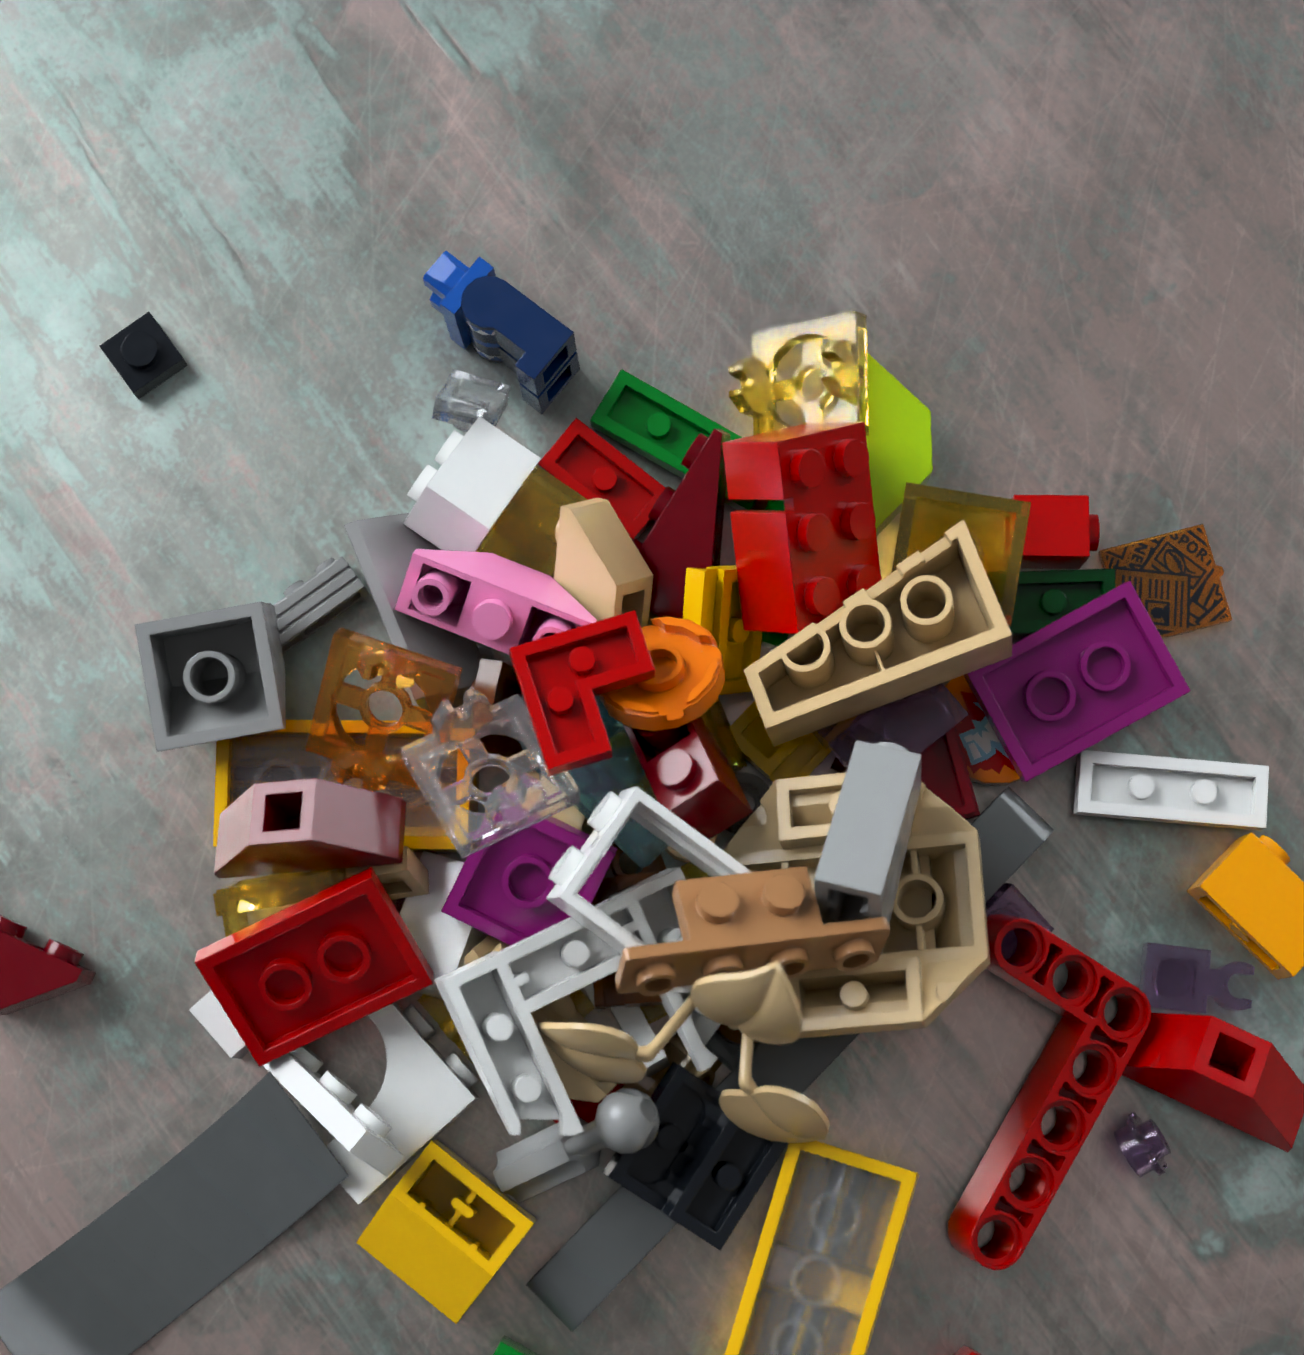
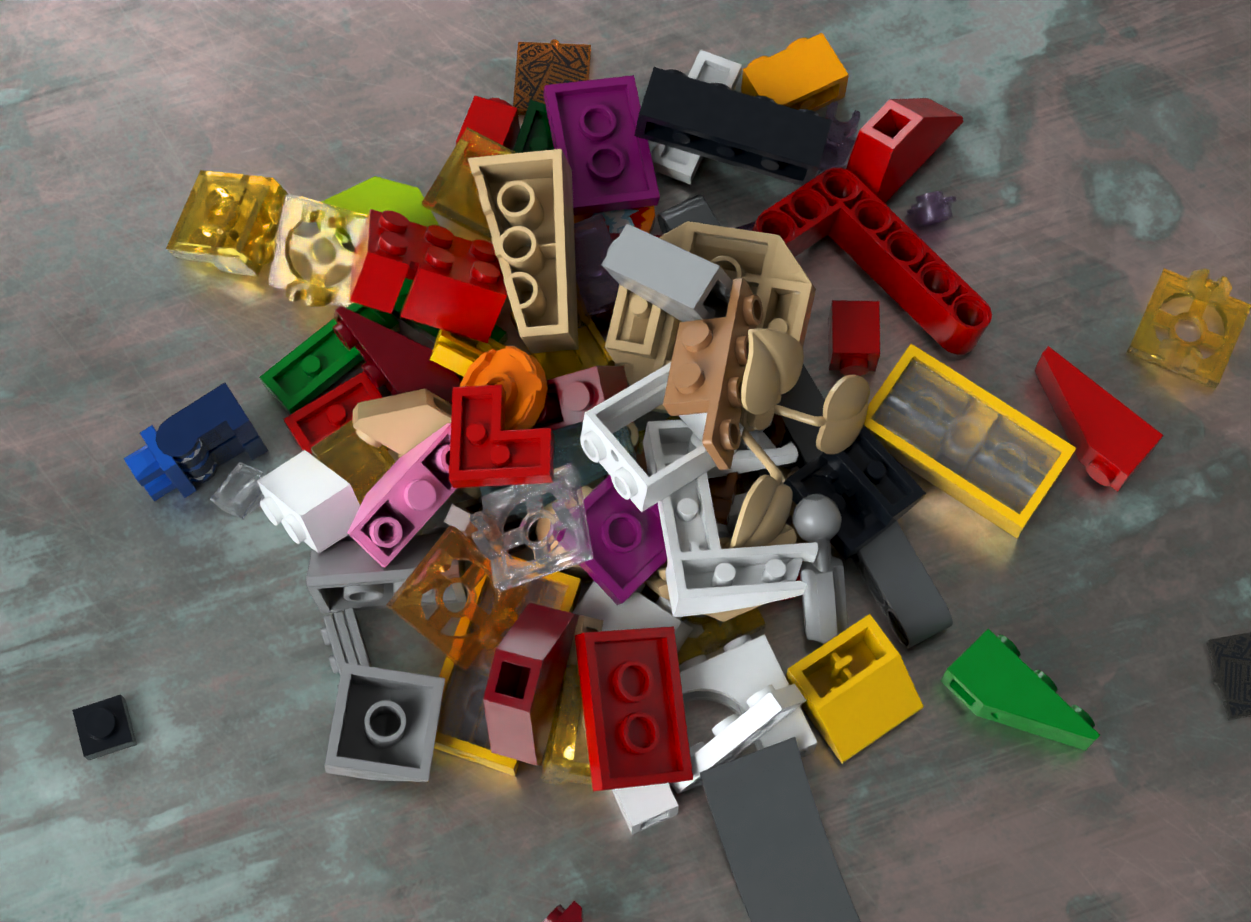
camera: 70 degrees left, 10 degrees down
none -> clear yellow plate [166,170,293,277]
none -> black brick [634,67,832,186]
none -> red brick [828,300,880,376]

